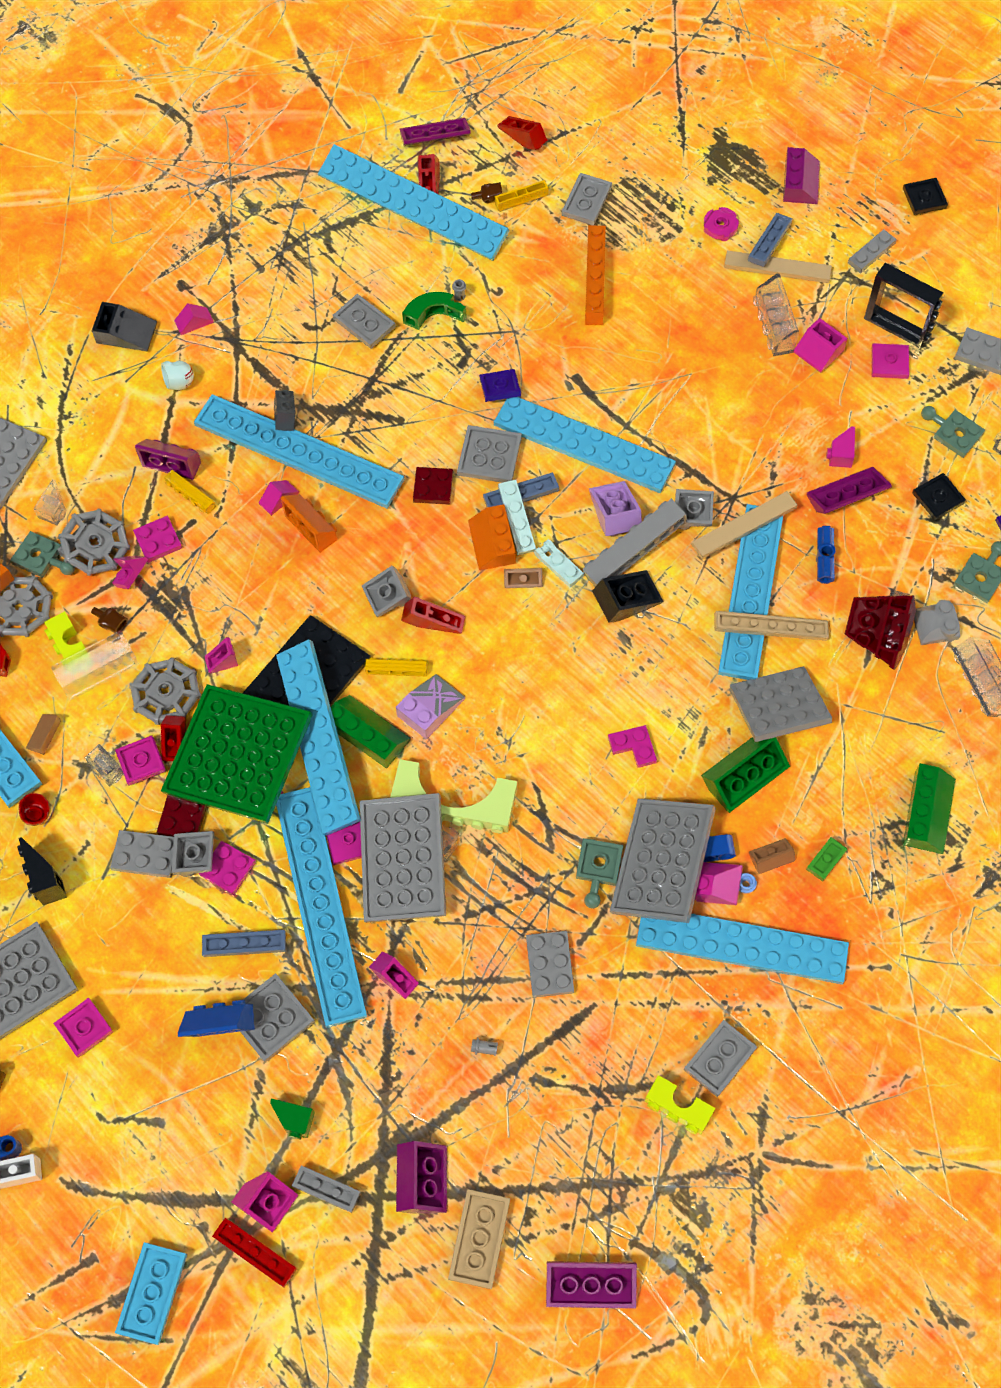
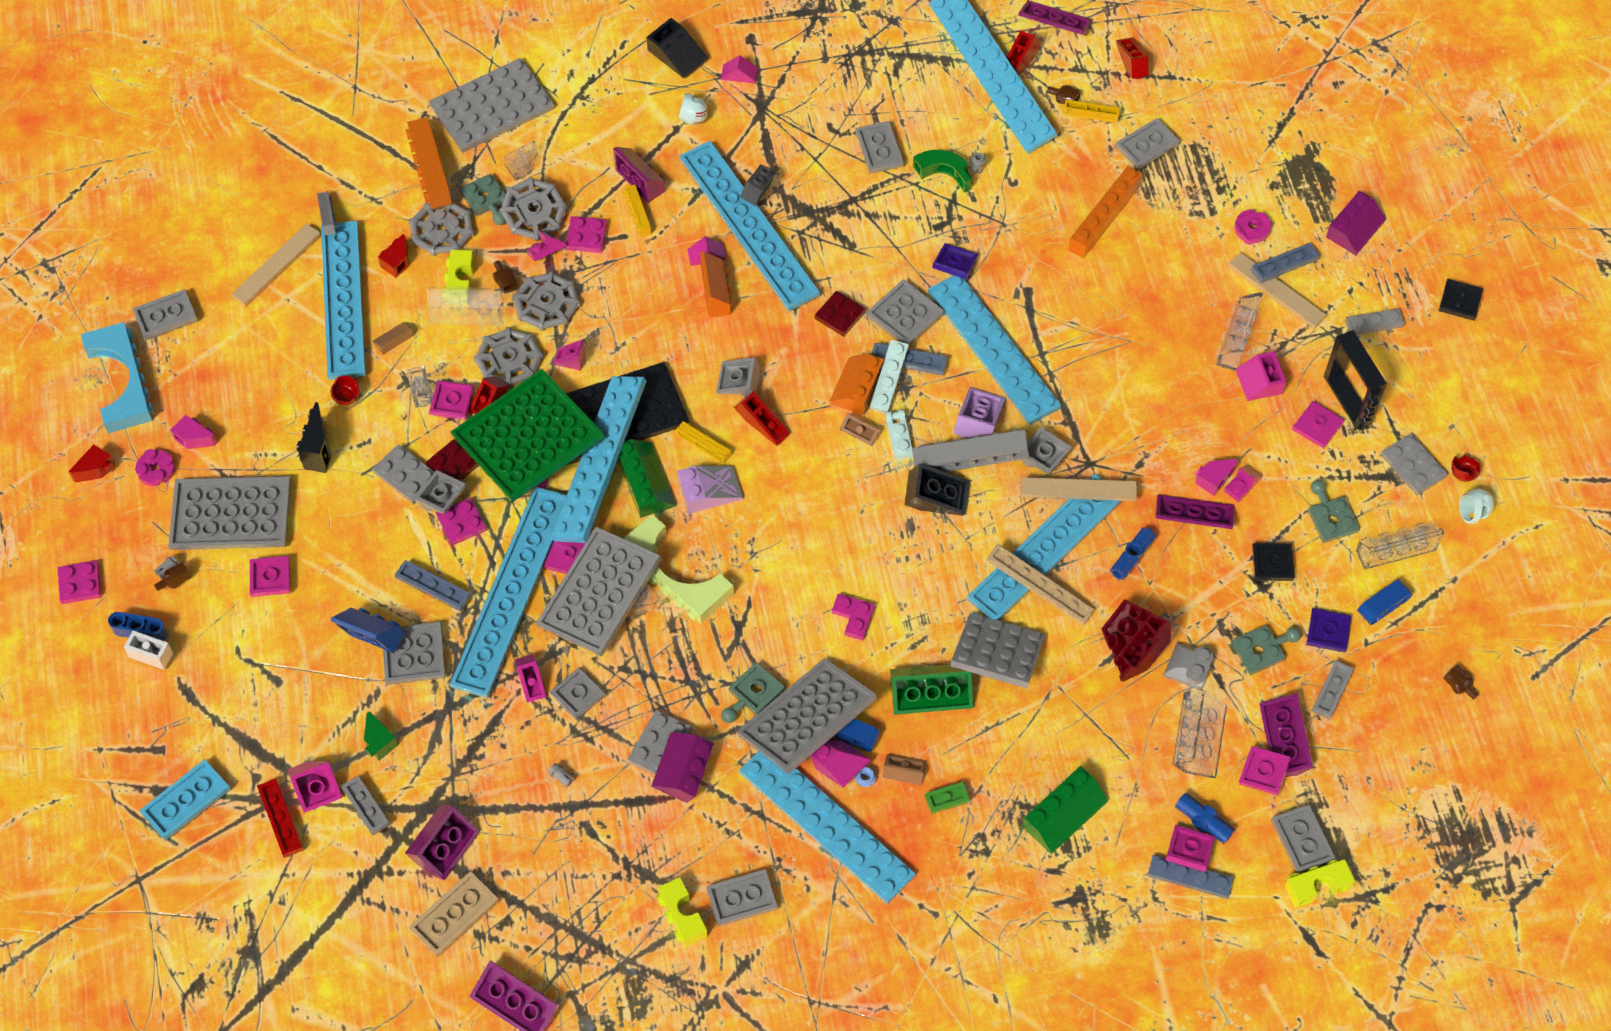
camera: 30 degrees right, 5 degrees down
none -> light grey plate [512,271,581,331]
none -> light grey tile [550,667,606,721]
none -> magenta slope [651,732,714,803]
none -> dark pink slope [1224,465,1263,502]

